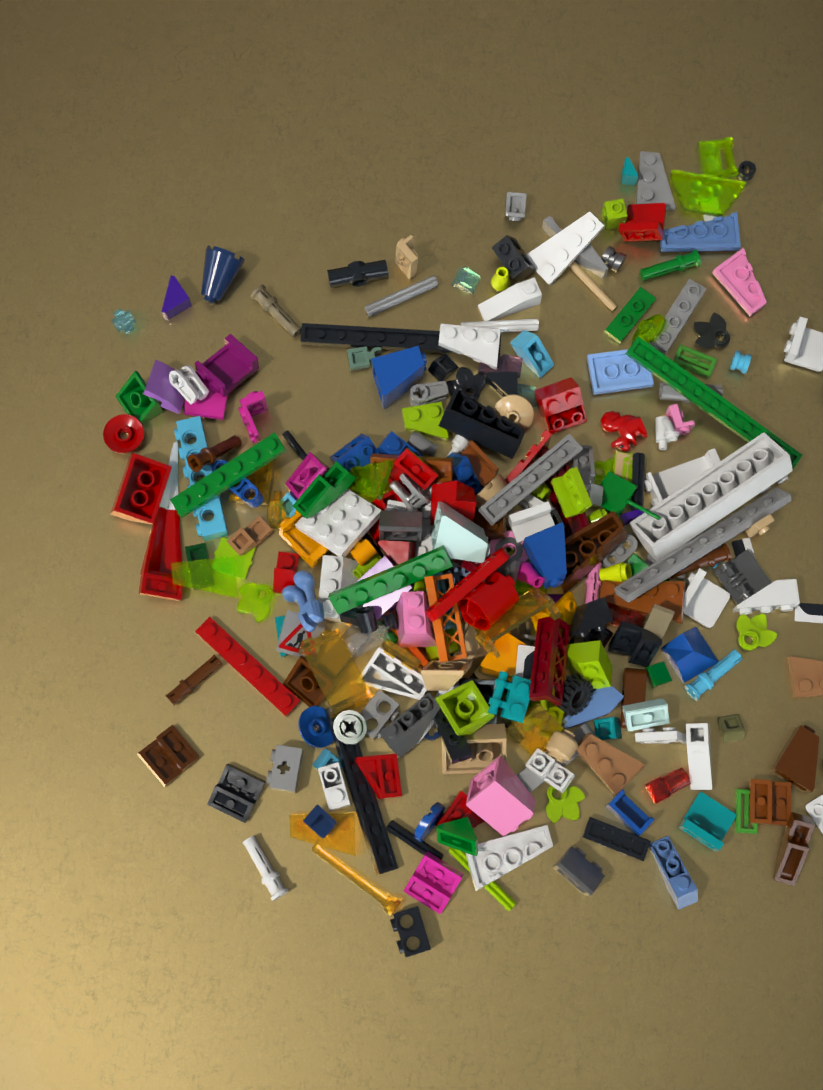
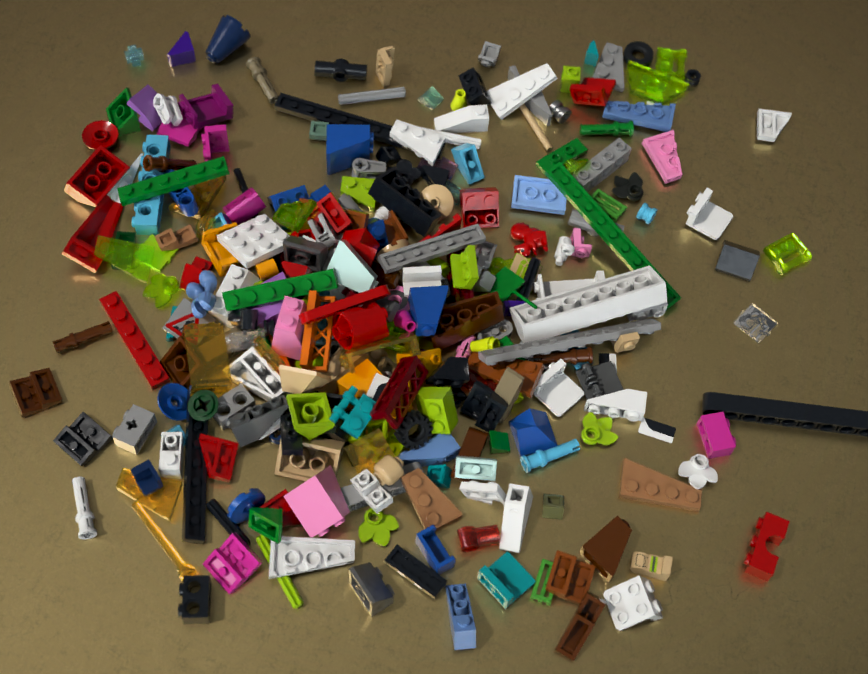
camera: 10 degrees right, 15 degrees down
green slope [293,461,357,519] -> none
none -> black tyre [623,41,654,69]

